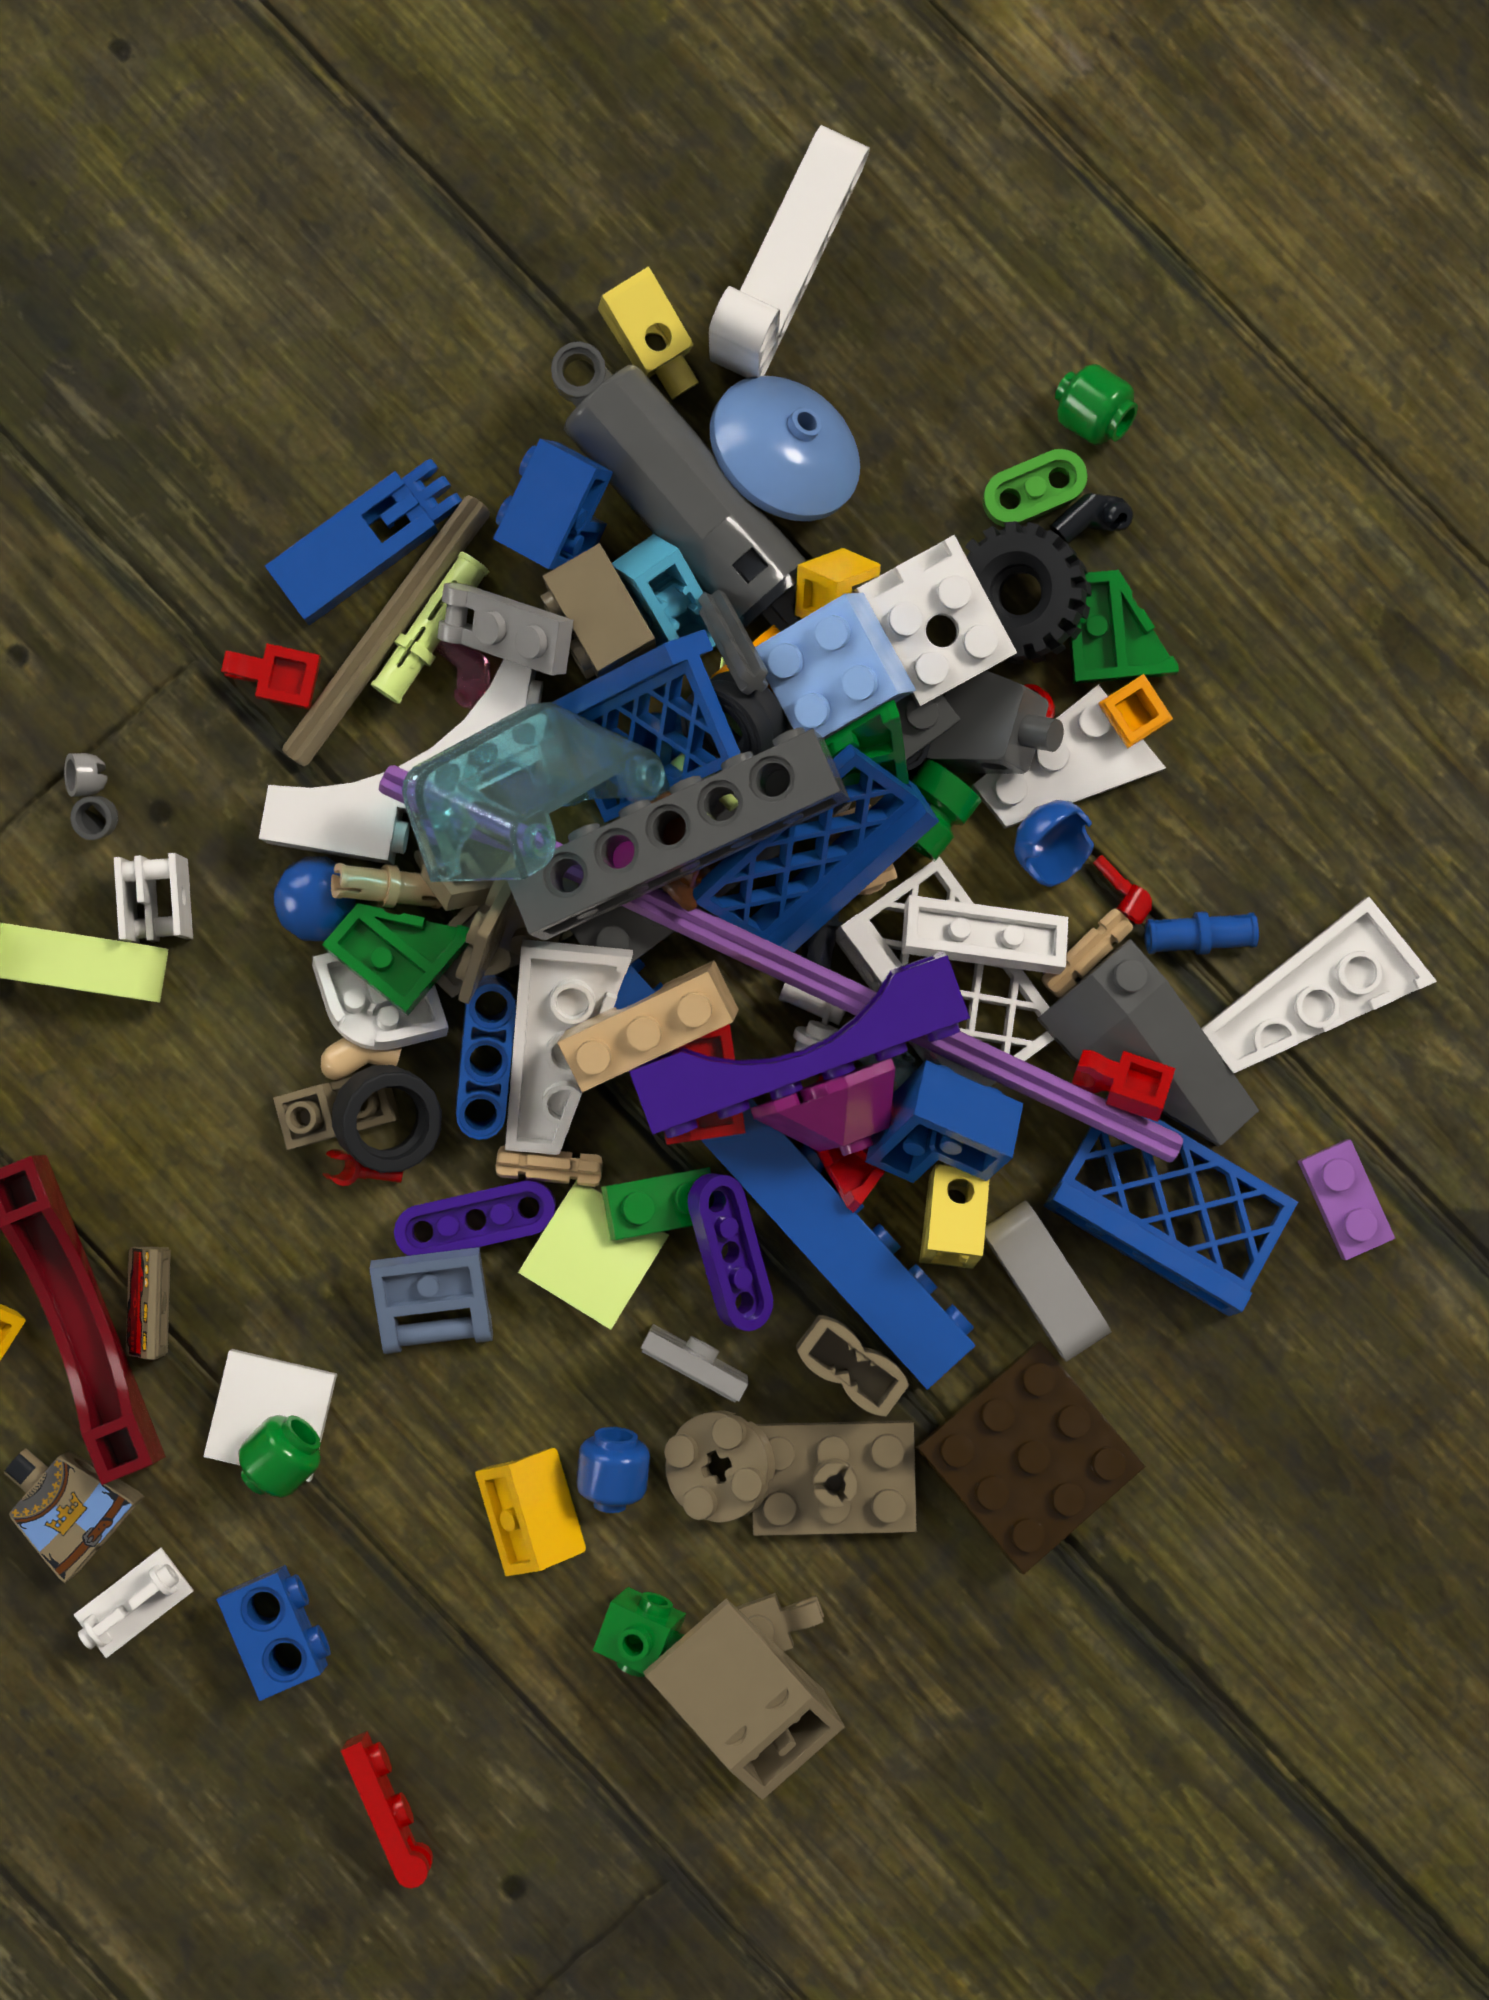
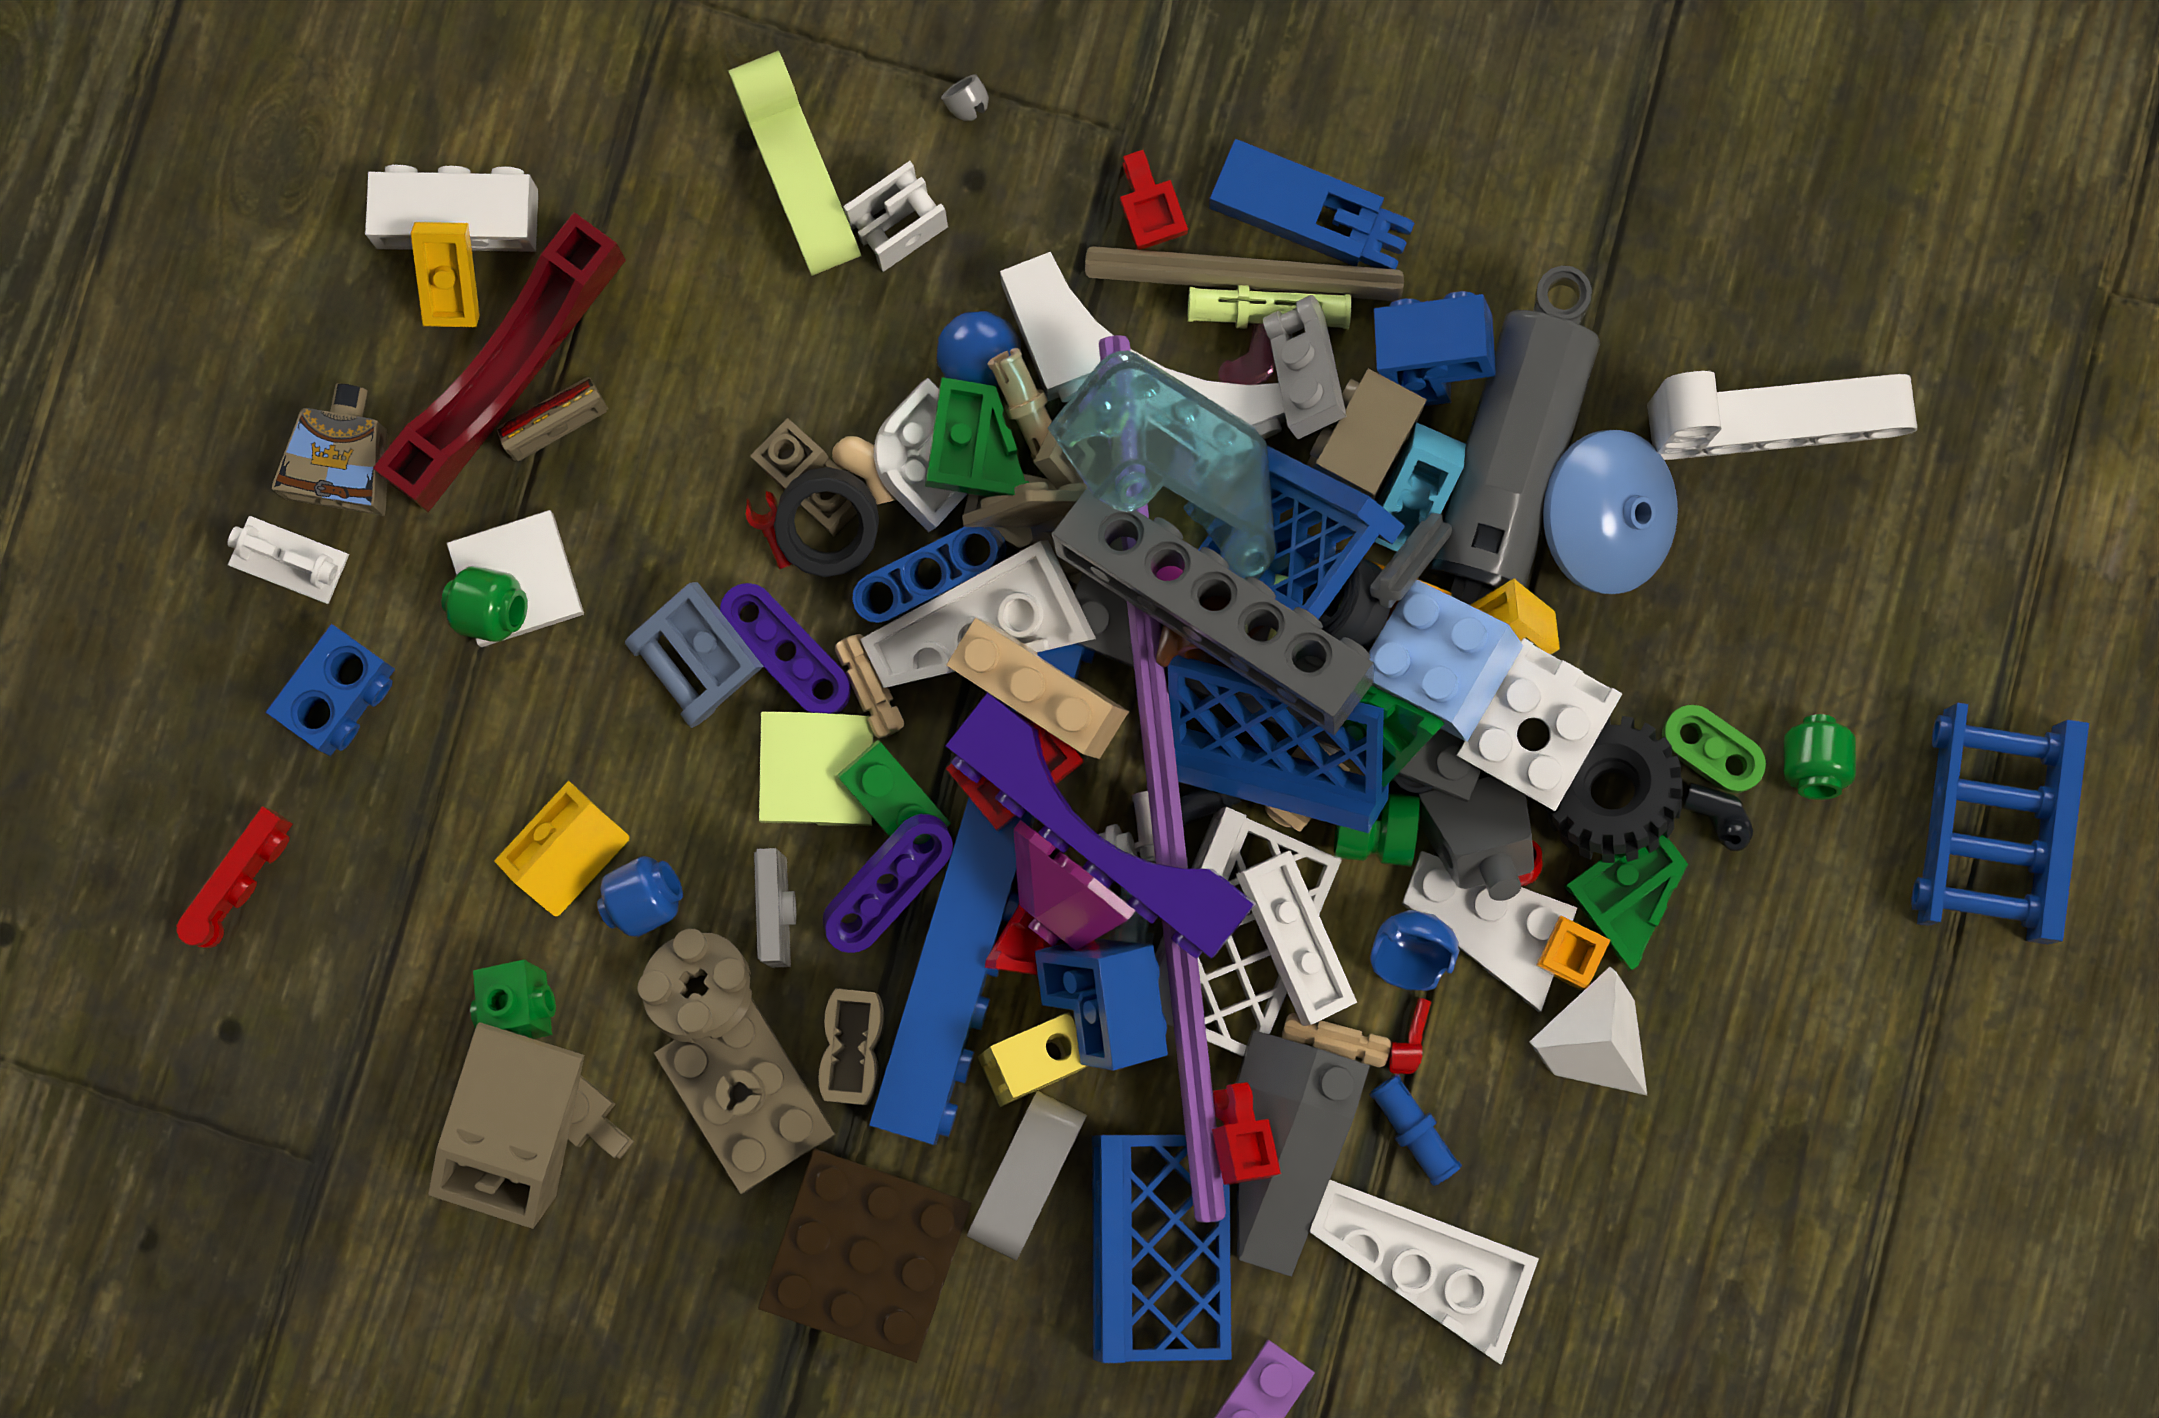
camera: 65 degrees right, 5 degrees down
dark grey hinge [70,796,119,840] -> none
light yellow torso [598,266,699,400] -> none
none -> white slope [1529,967,1647,1095]
none -> blue fence [1911,703,2089,945]

